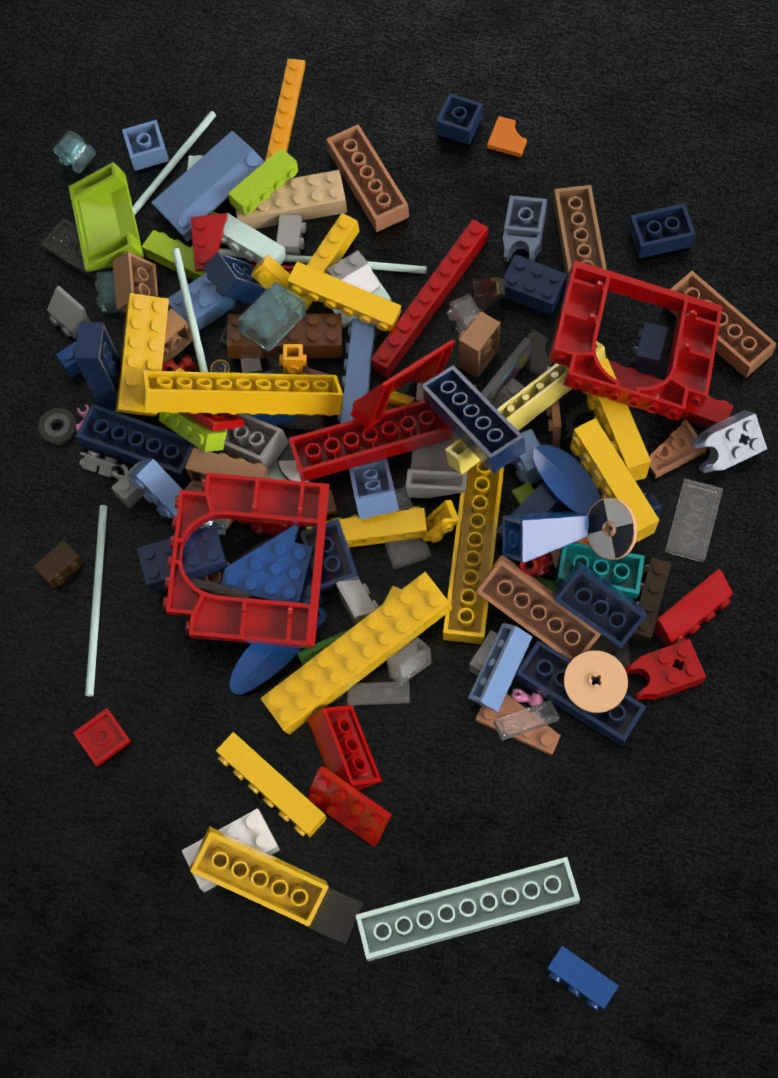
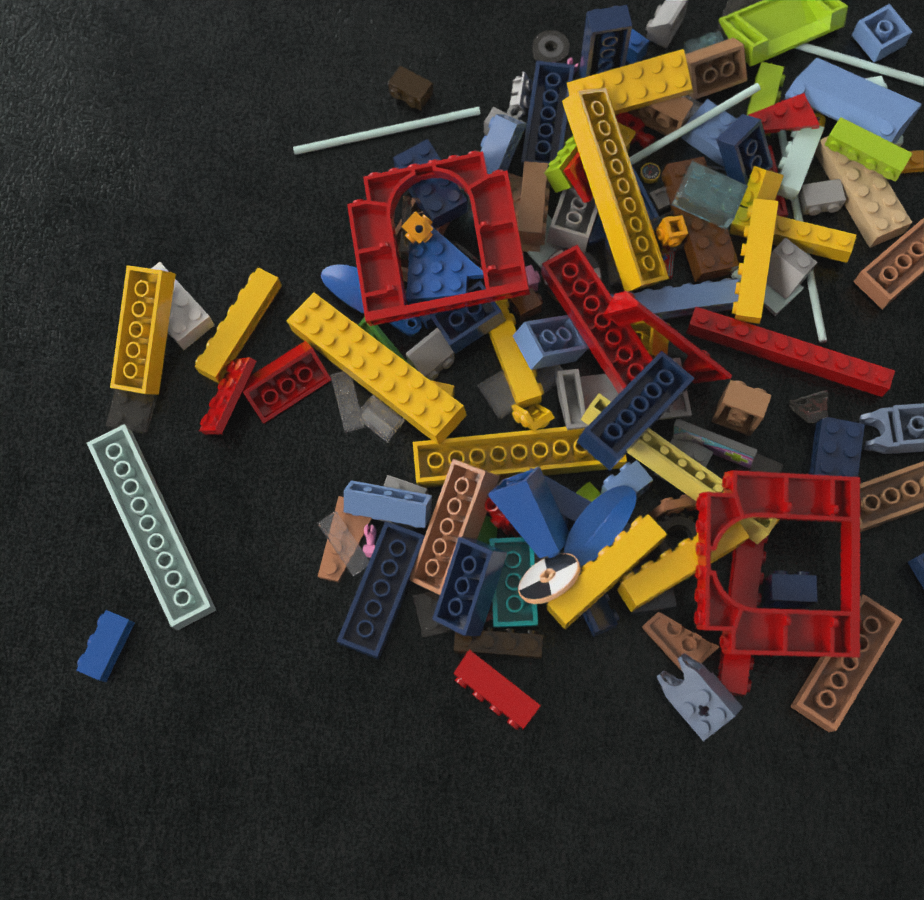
camera: 75 degrees right, 5 degrees up
red plate [73,708,131,767] -> none
clear brick [447,294,480,334] -> none
light nougat piece [564,651,628,713] -> none
red brick [624,639,706,701] -> none
clear tile [665,478,723,562] -> none
none -> light orange brick [401,211,434,244]

